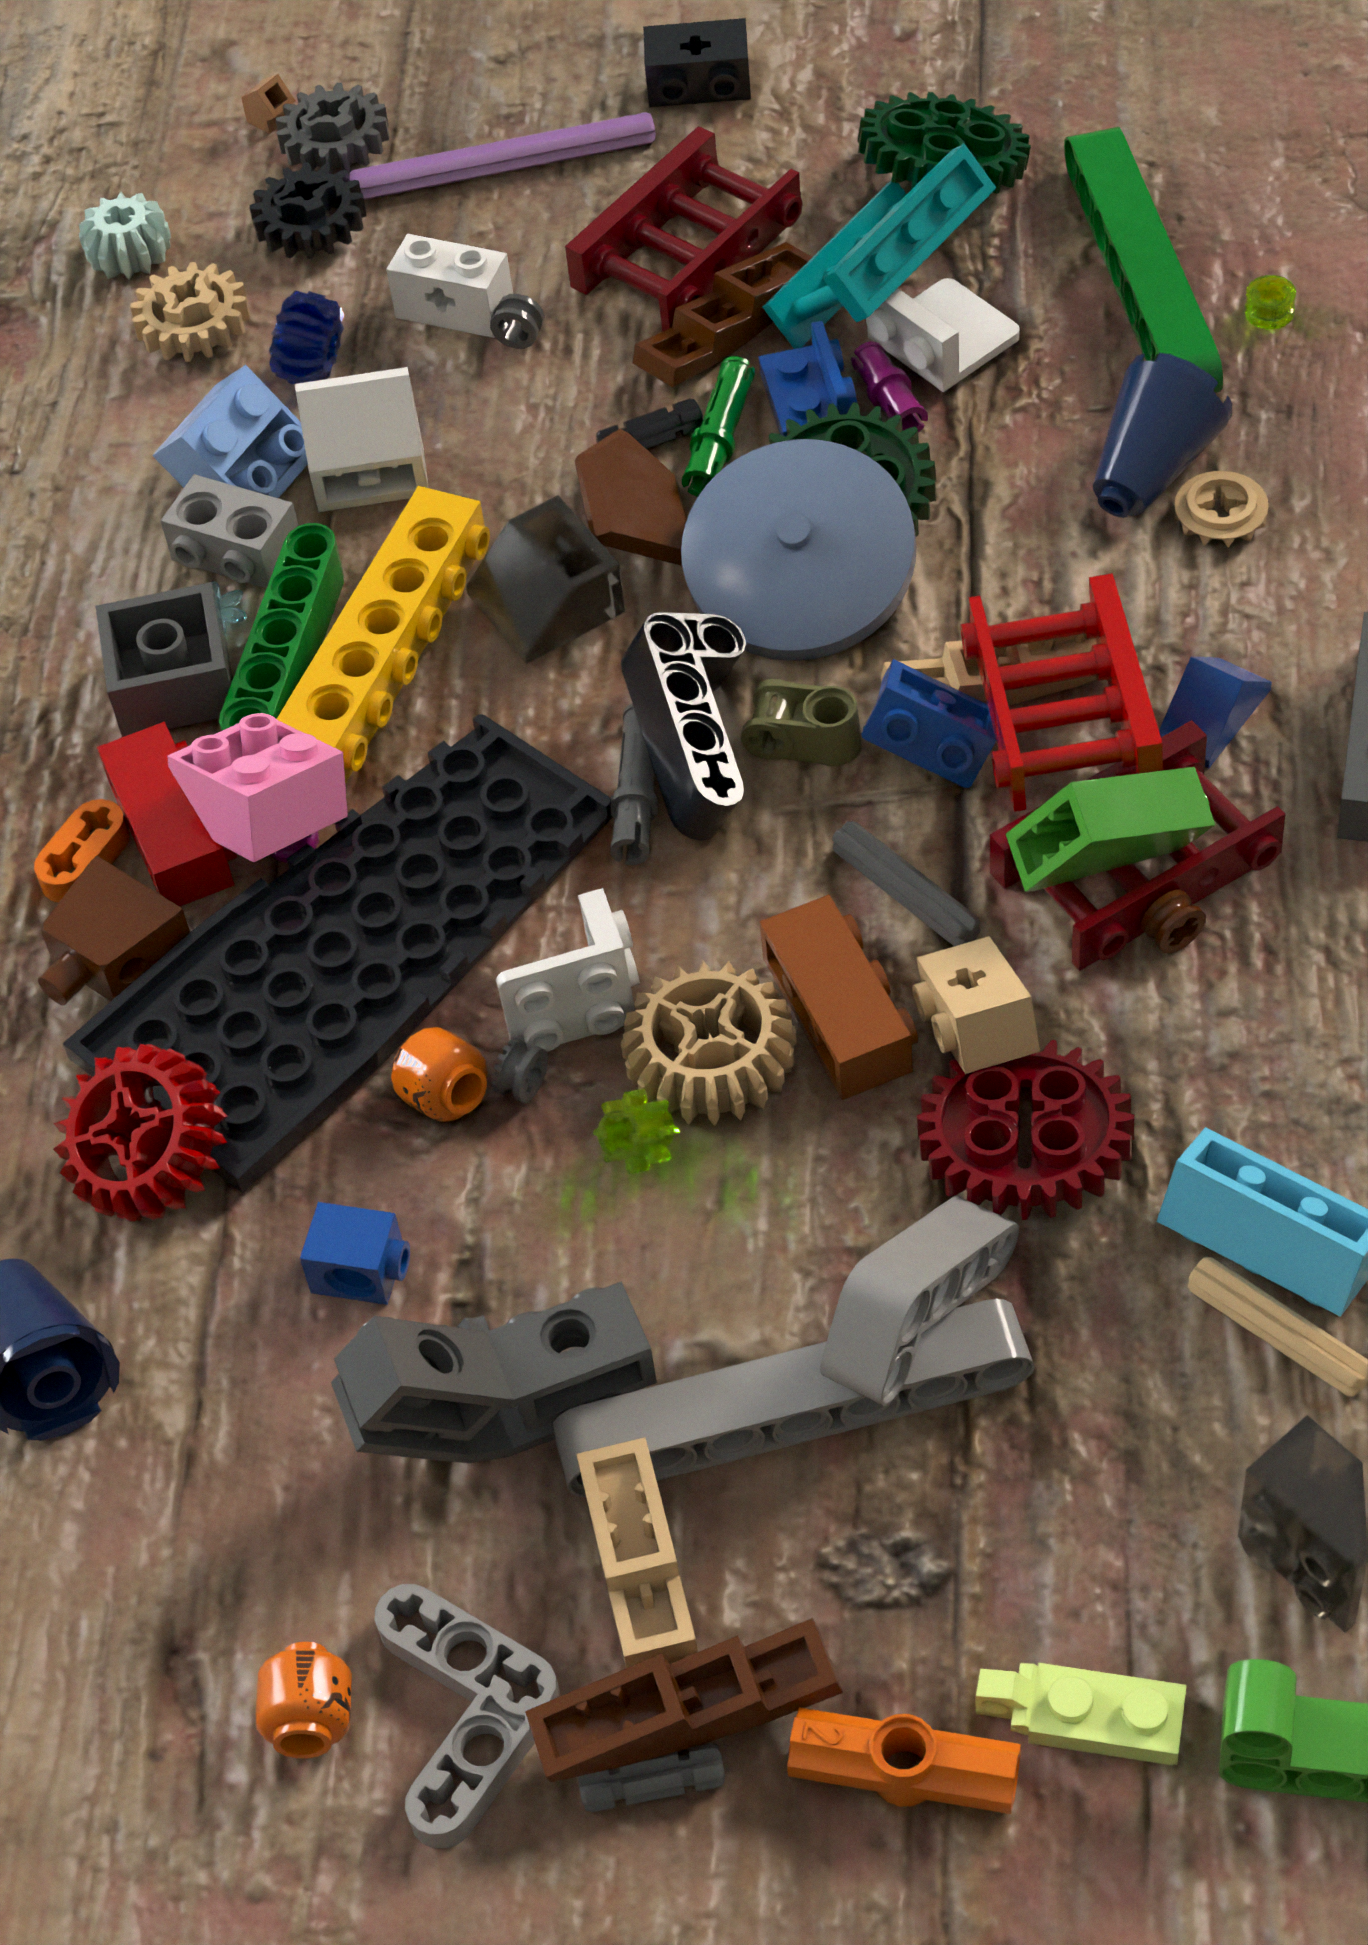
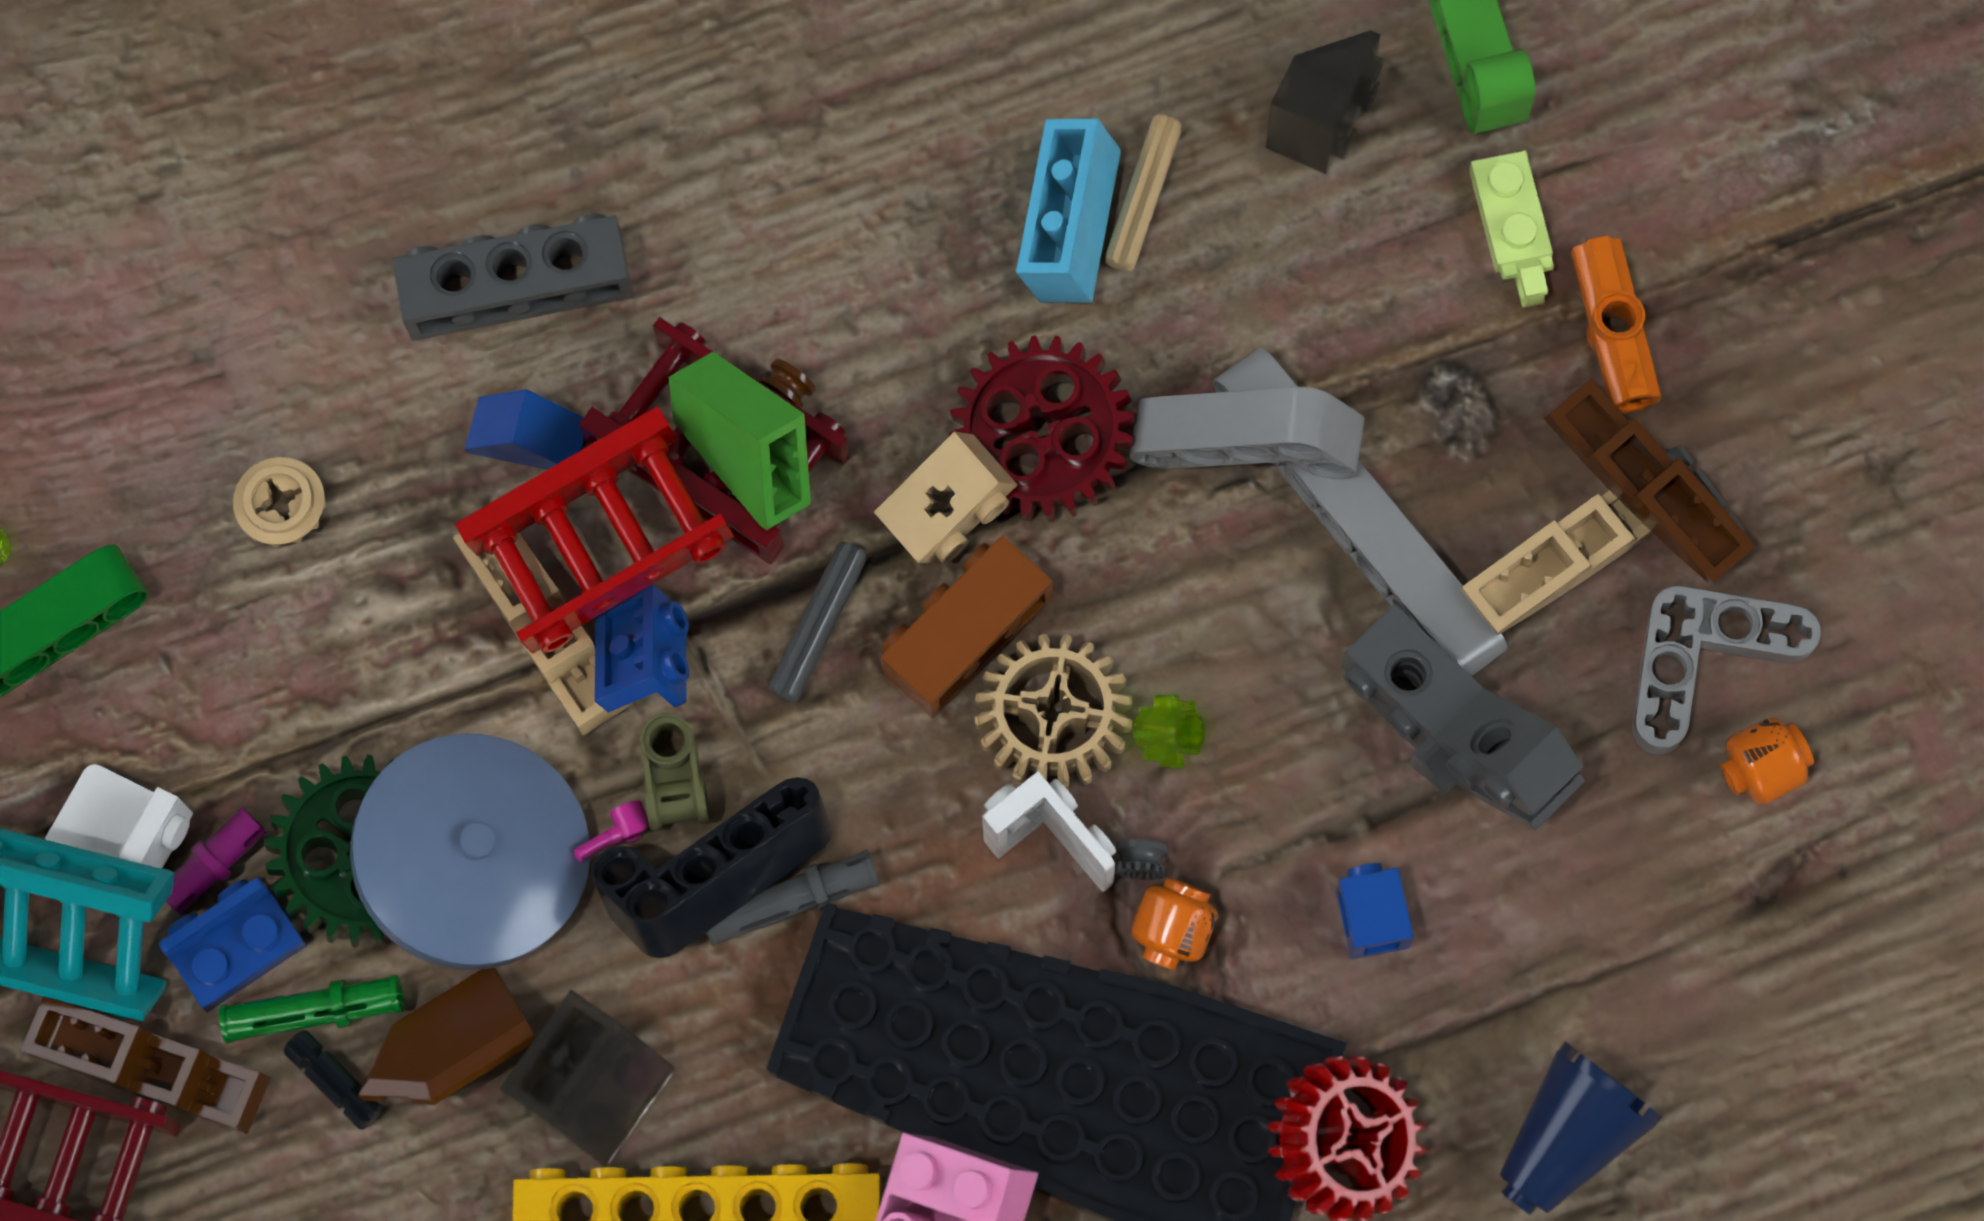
camera: 115 degrees left, 20 degrees up
dark blue cone [1092,353,1232,518] -> none
none -> dark pink hand [573,800,649,862]

